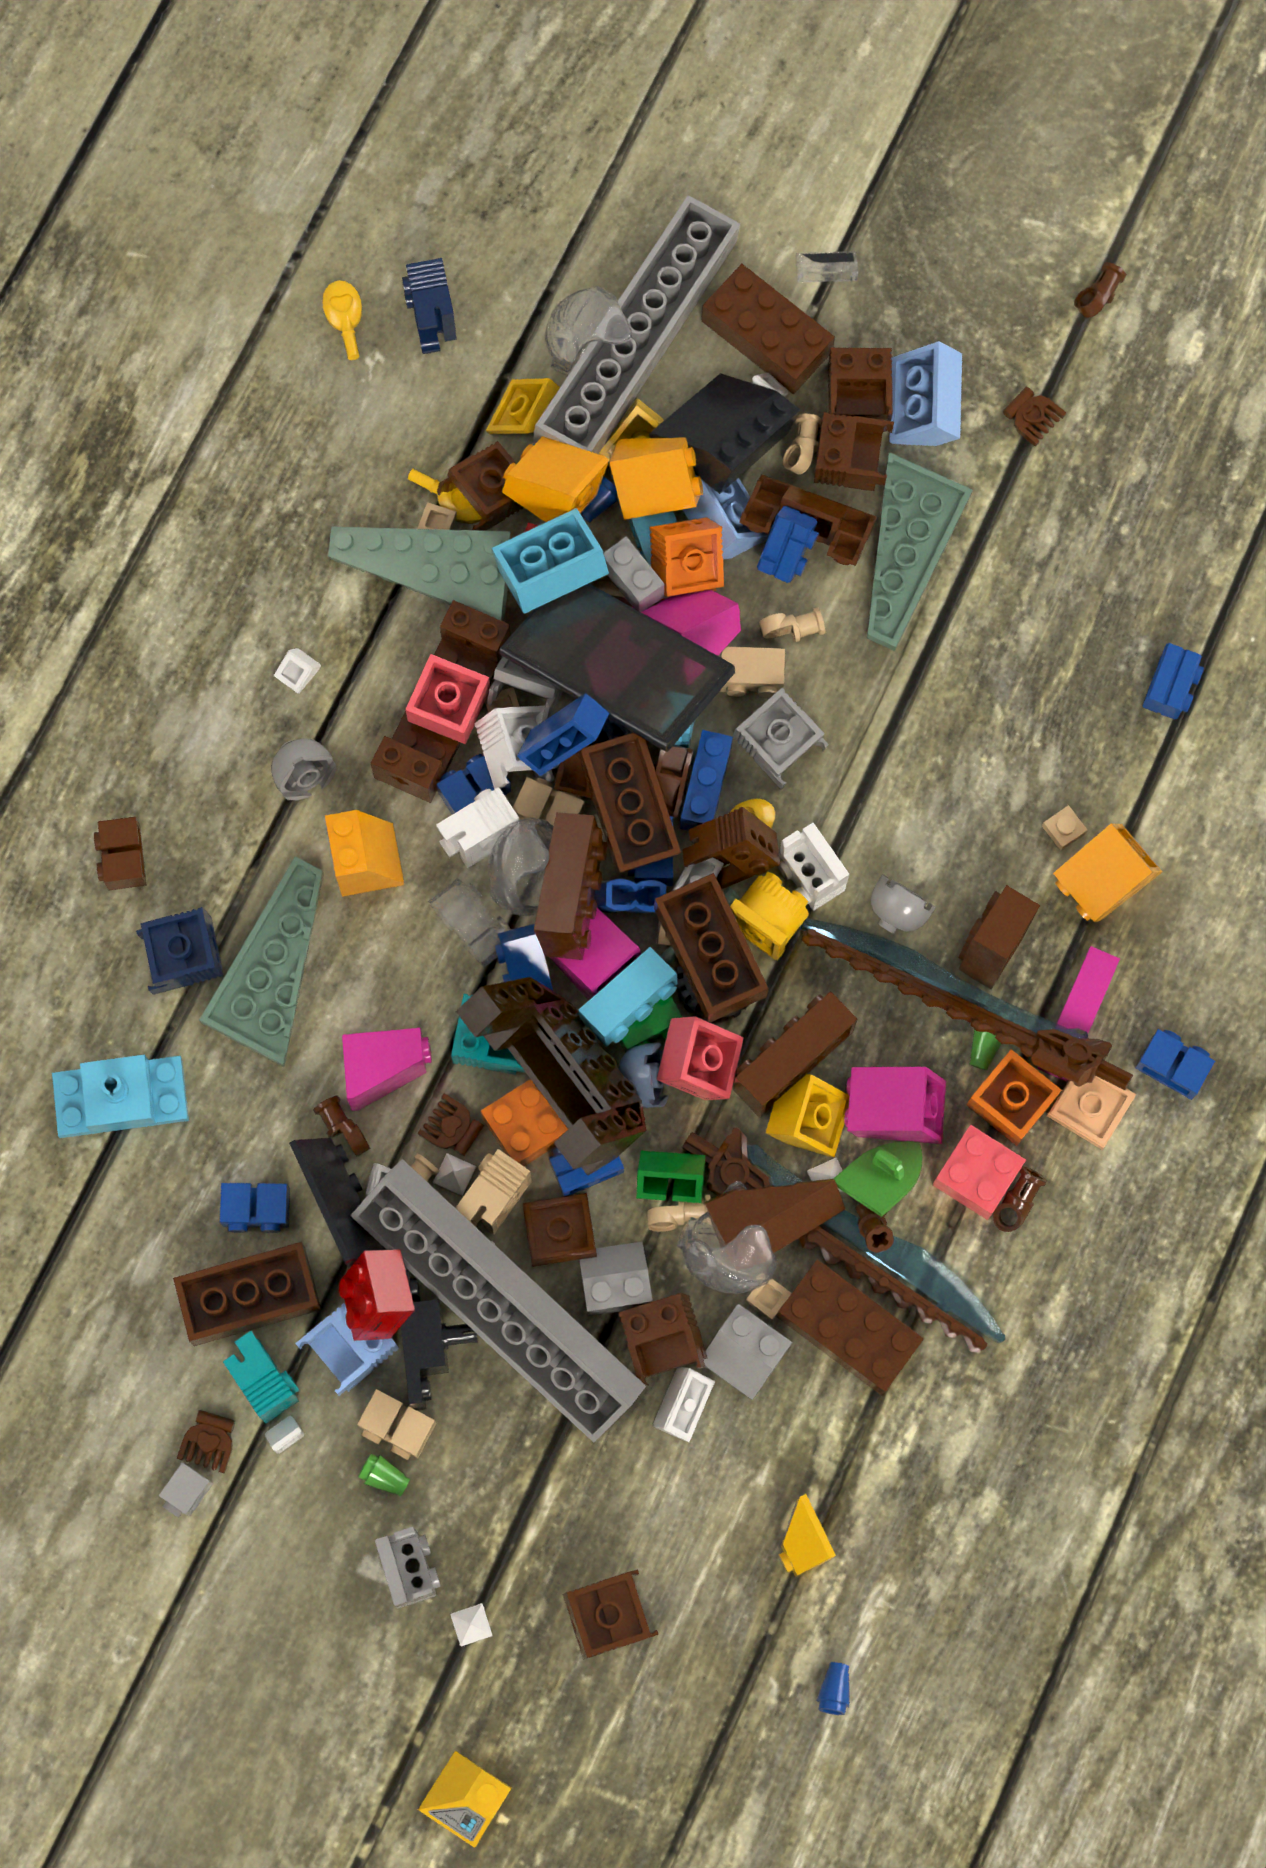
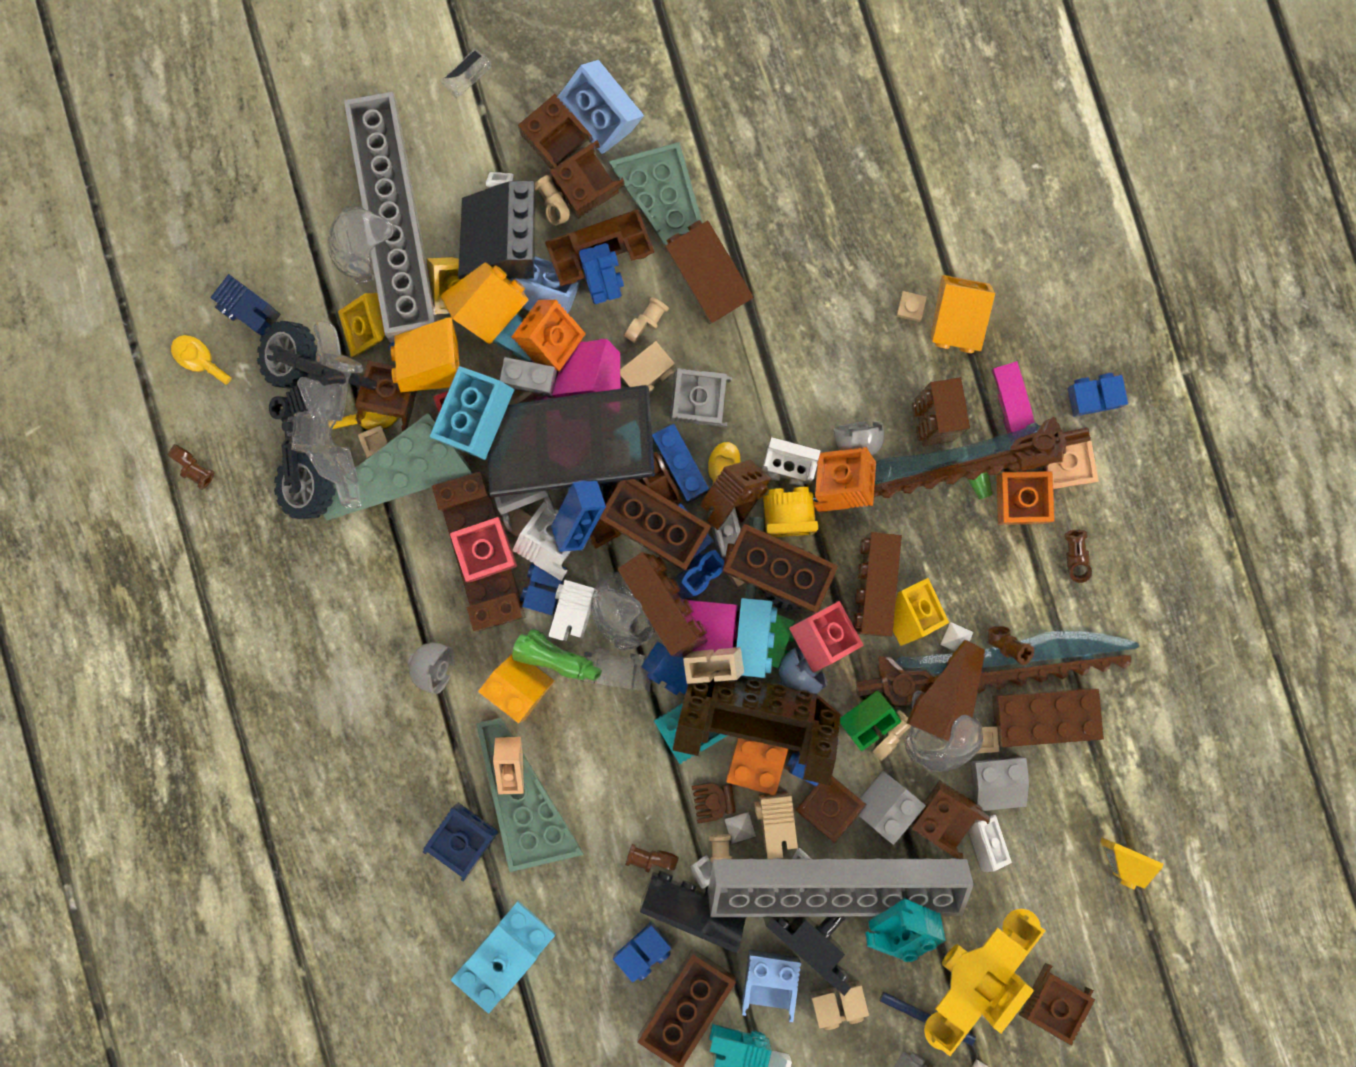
camera: 40 degrees left, 10 degrees up
reddish brown piece [94,816,147,891] -> none
white slope [274,648,321,693] -> none
red brick [339,1249,415,1341] -> none
dark pink slope [342,1028,432,1111] -> none
bright green cone [358,1454,410,1497] -> none
tan piece [513,777,585,836] -> none
blue cone [581,477,618,523] -> none
reddish brown brick [701,263,835,394] -> none
blue cone [816,1662,850,1715] -> none
bright green shield [834,1141,923,1217] -> none
dark pink slope [844,1067,946,1144] -> none
coral brick [933,1125,1026,1220] -> none
reddish brown piece [1003,387,1066,447] -> none
blue brick [1142,643,1204,720] -> none
none -> reddish brown connector [167,444,215,490]
none -> piece [257,321,377,519]
none -> light nougat slope [493,737,524,794]
none -> bright green piece [512,628,602,681]
none -> reddish brown panel [664,220,754,325]
none -> tan piece [683,647,744,684]
none -> orange piece [813,447,876,512]
none -> teal piece [865,899,946,962]
none -> dark blue bar [879,992,976,1046]
none -> yellow piece [924,909,1046,1056]

